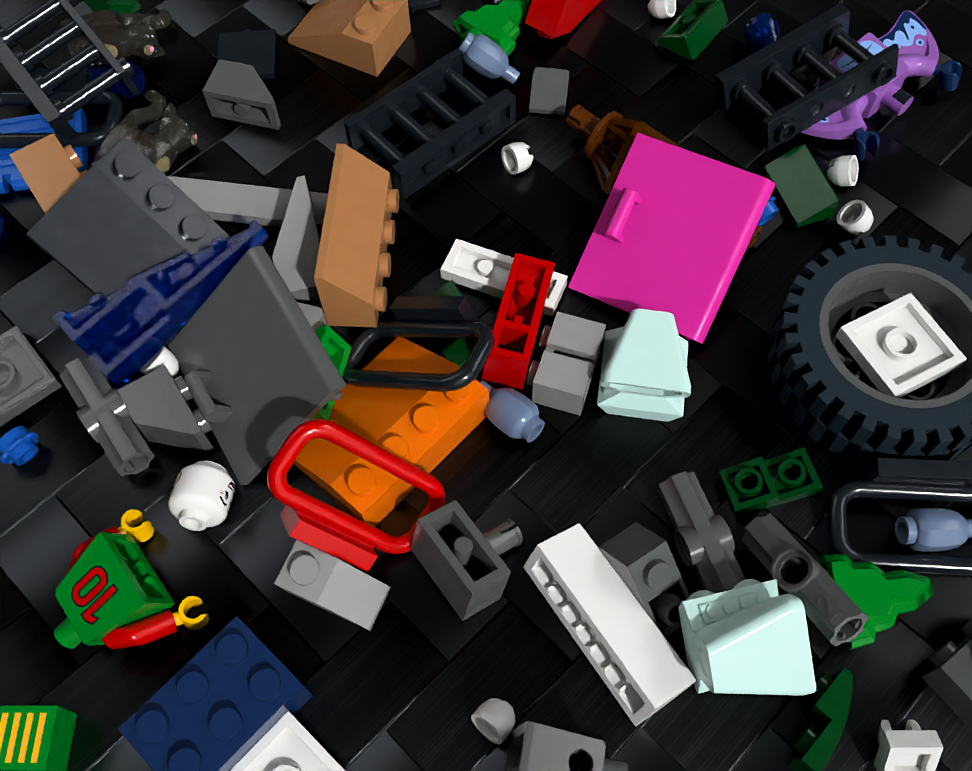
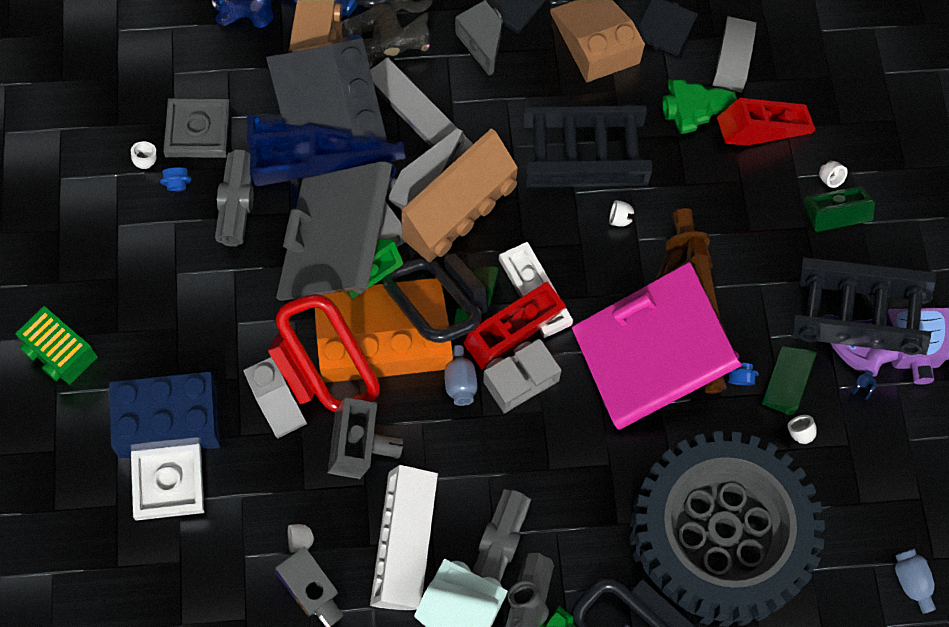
camera: 35 degrees right, 5 degrees up
green torso [54,509,209,650] -> none
dark grey slope [117,365,213,452] -> none
white hinge [140,346,179,378] -> none
white head [168,461,235,531] -> none
sand blue plant [458,32,520,85] -> none
dark grey slope [529,67,570,116] -> none
light aqua piece [597,309,691,422] -> none
dark grey slope [599,522,690,638] -> none
dark green slope [719,447,823,514] -> none
clear blue cone [744,13,781,52] -> none
white hinge [827,155,859,187] -> none
white plate [836,293,967,398] -> none

